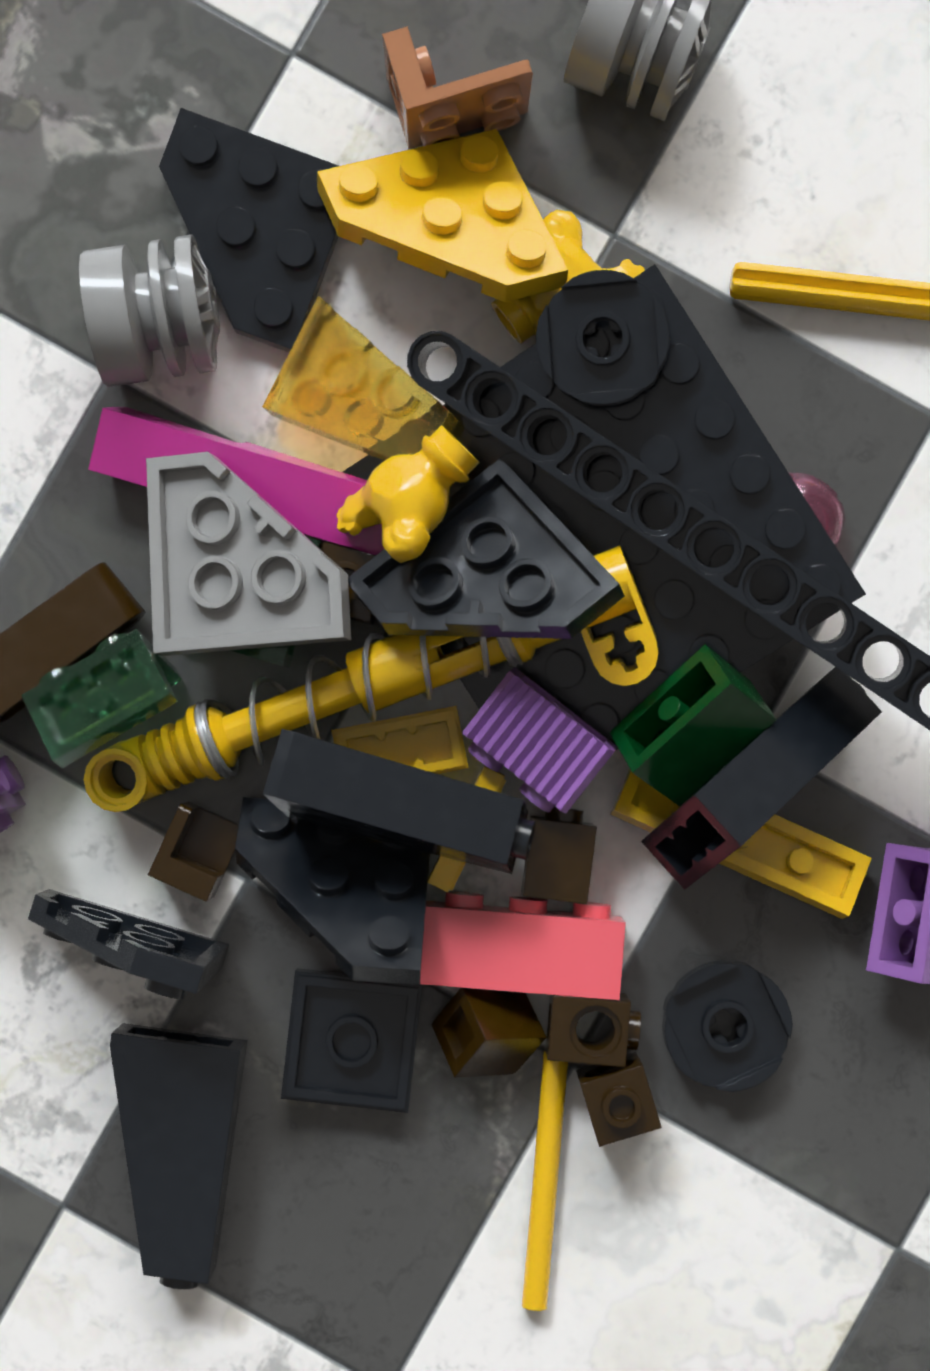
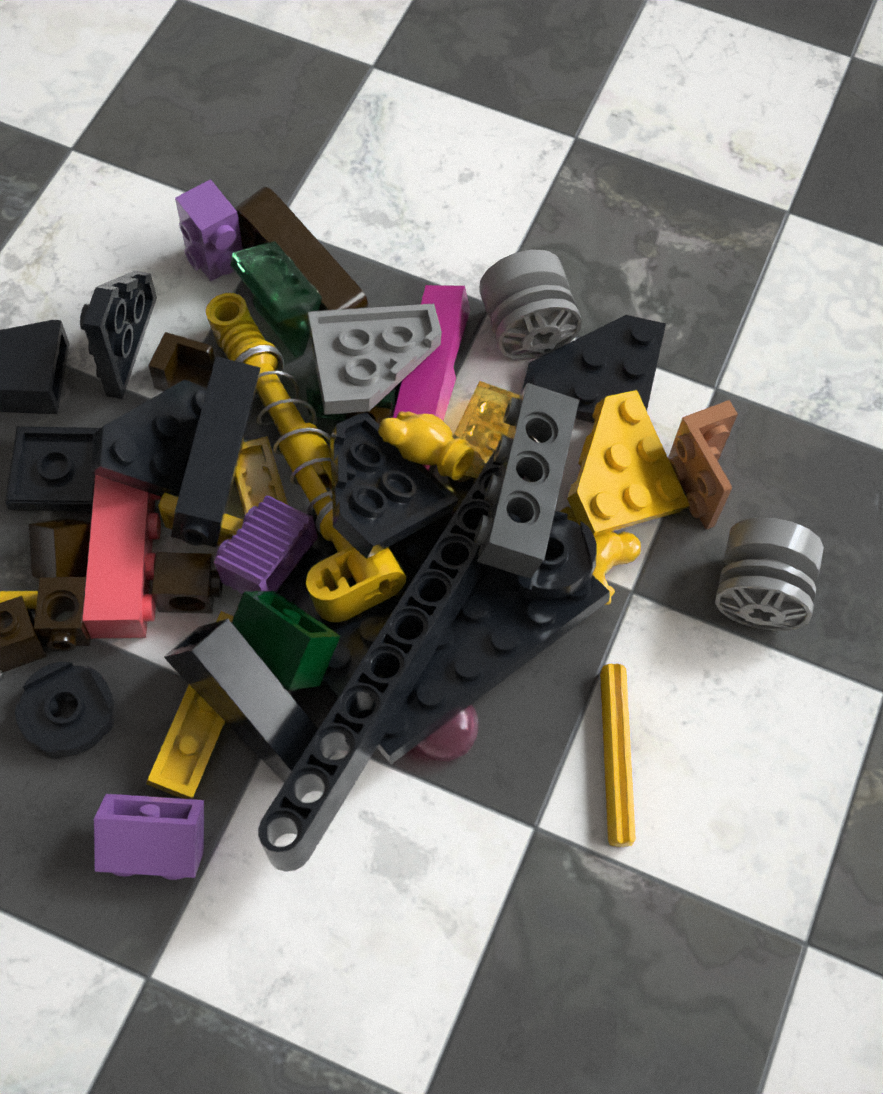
camera: 80 degrees right, 25 degrees down
none -> dark grey brick [474,383,579,578]

